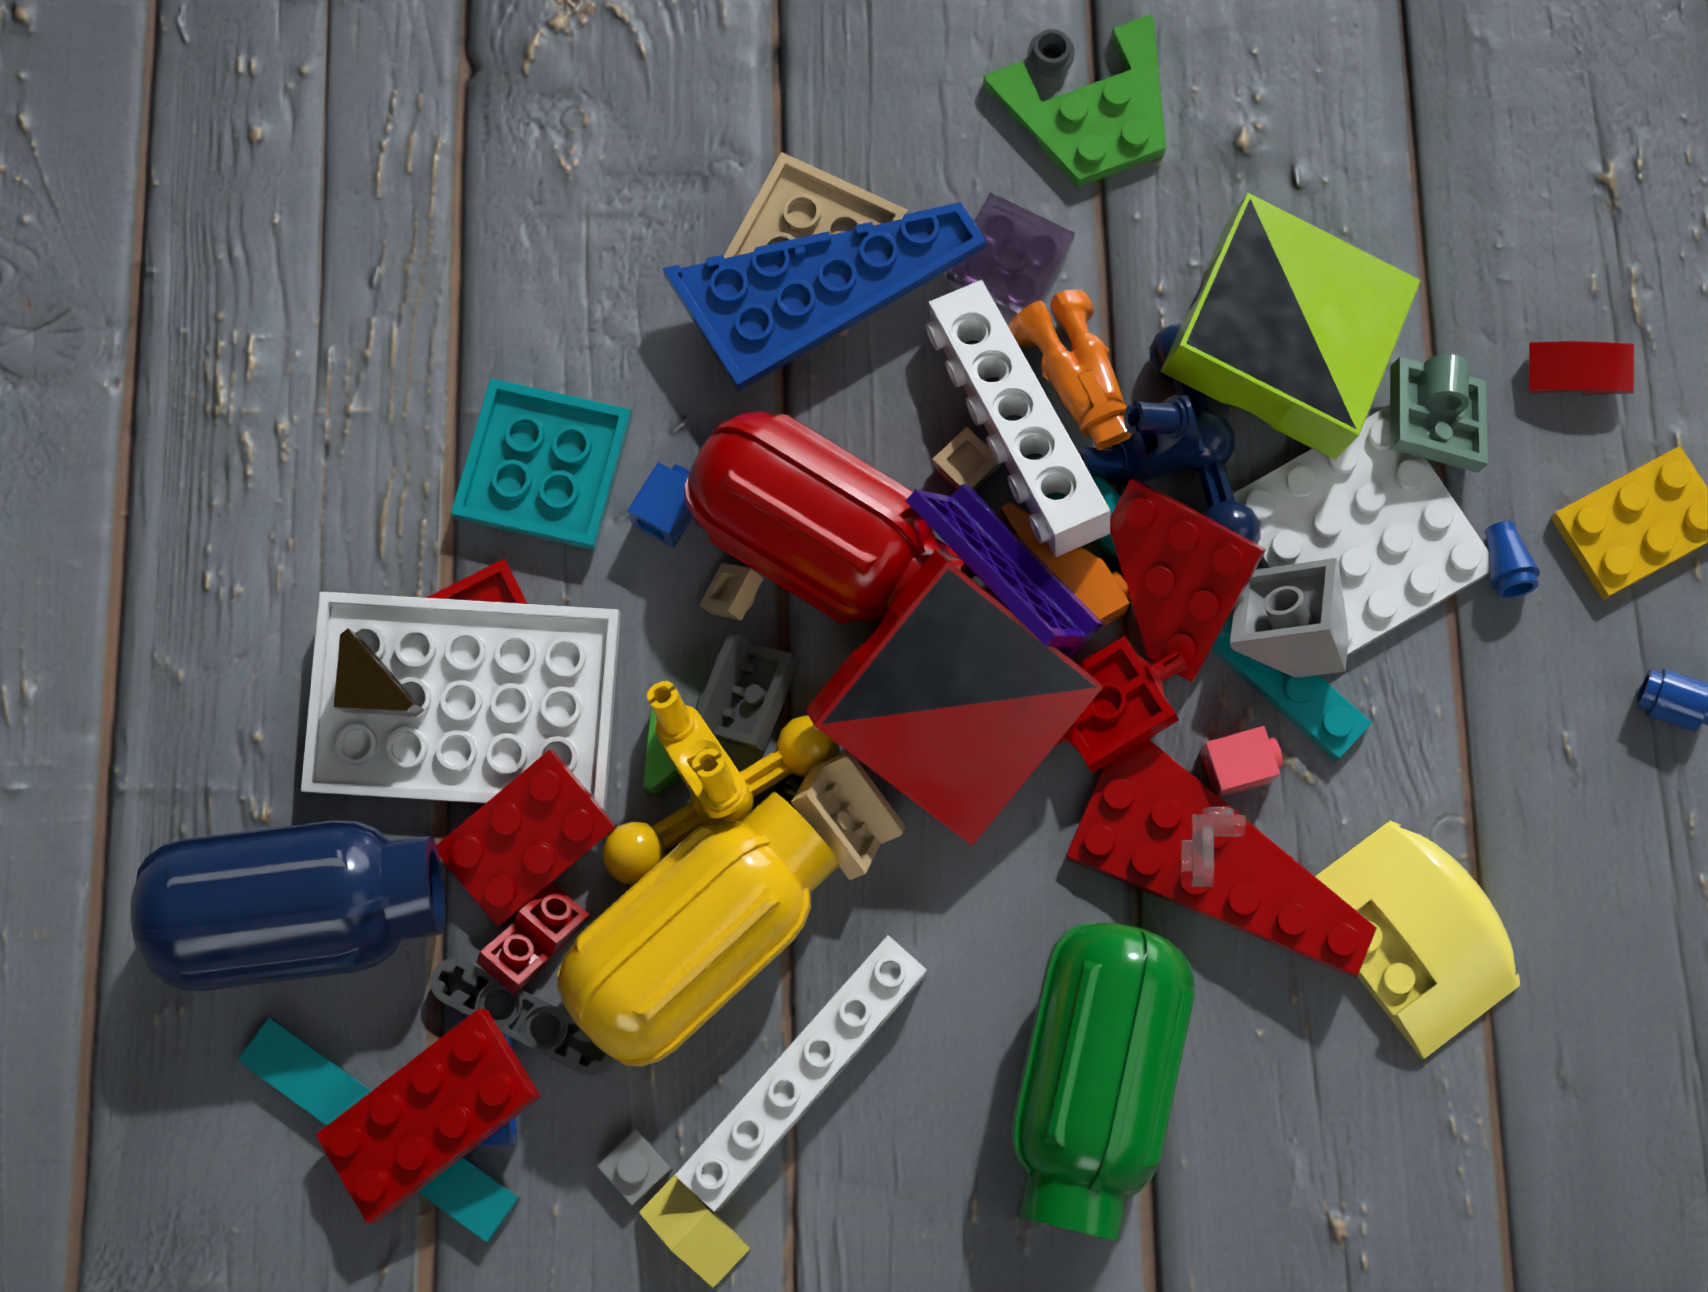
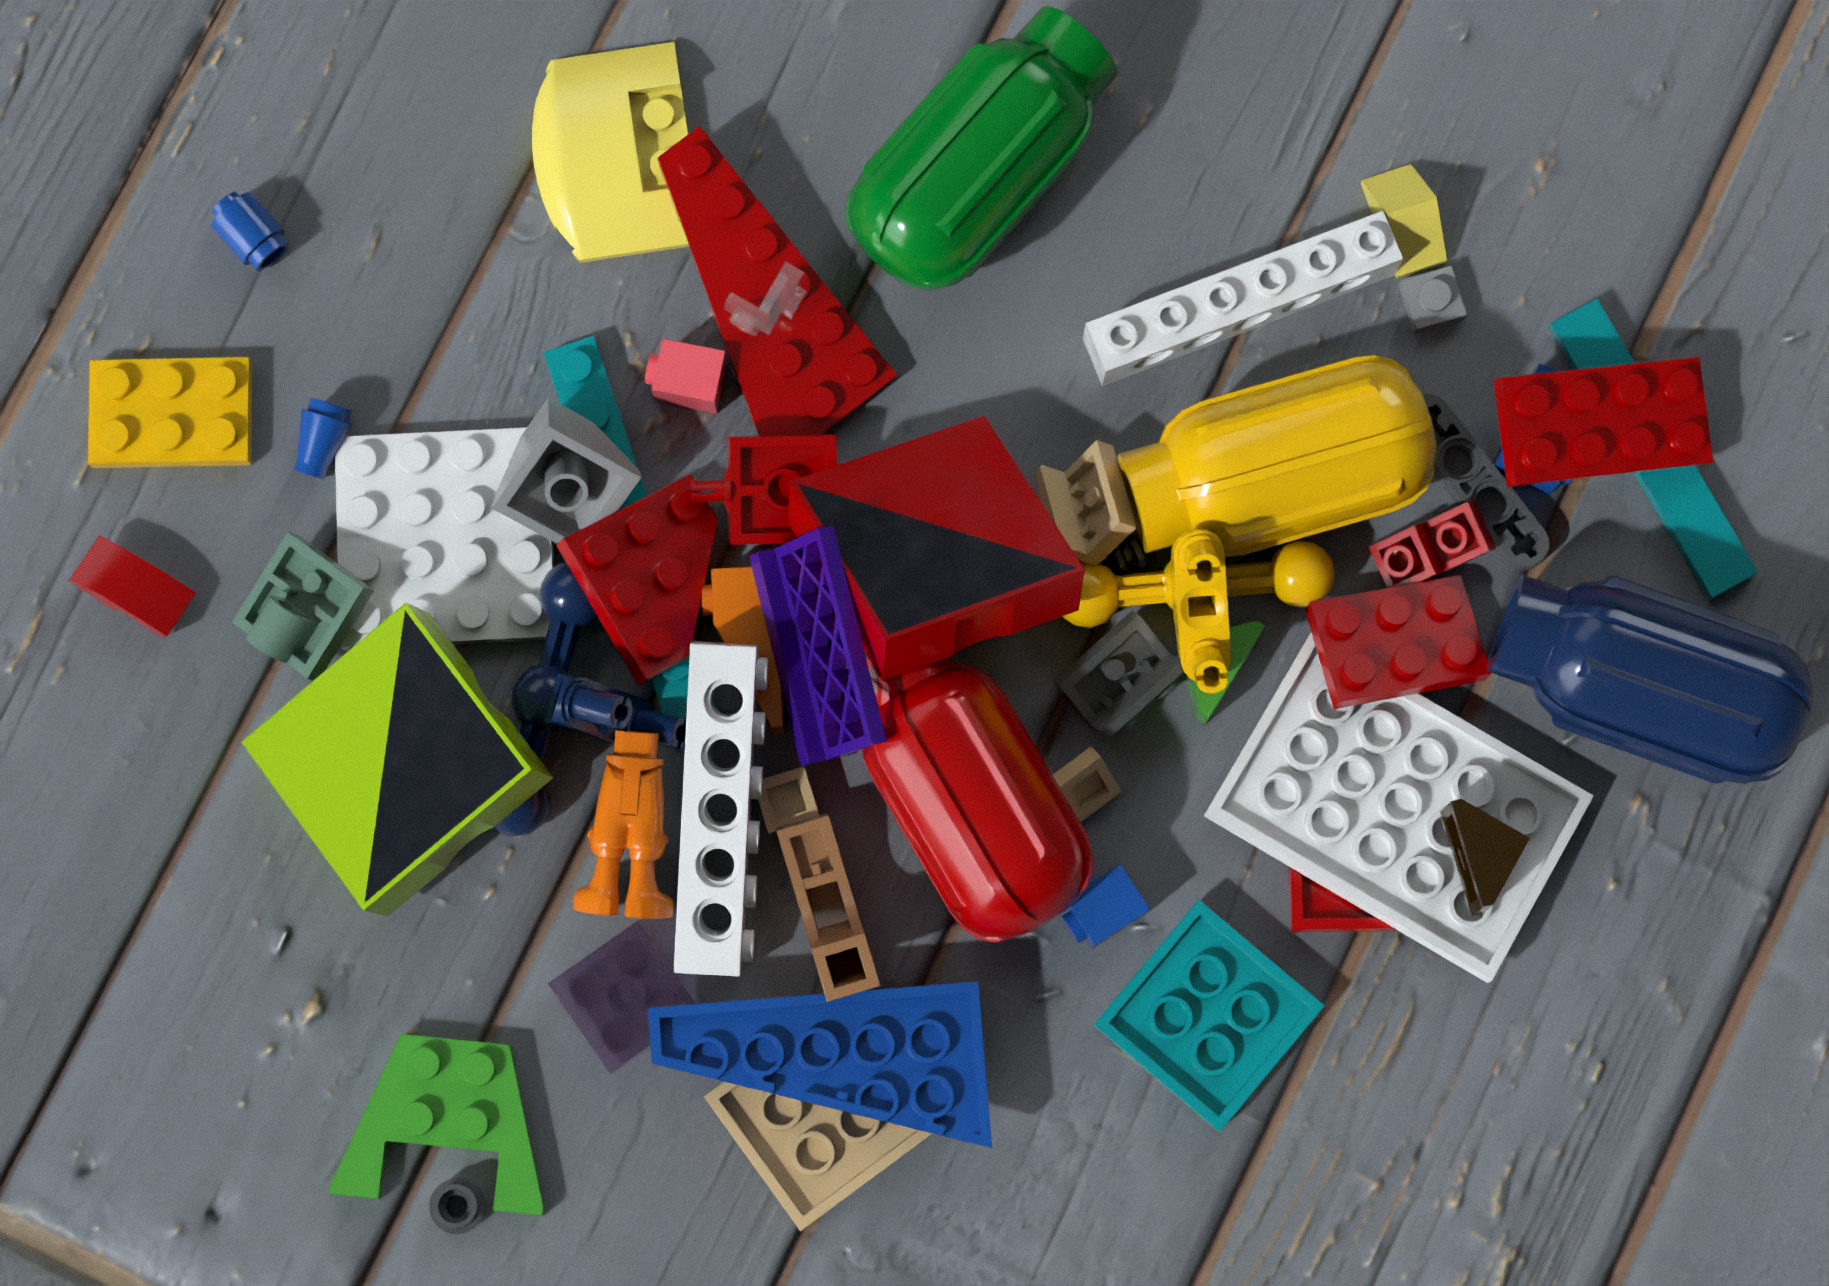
camera: 155 degrees left, 5 degrees up
none -> medium nougat arch [776,812,880,1002]

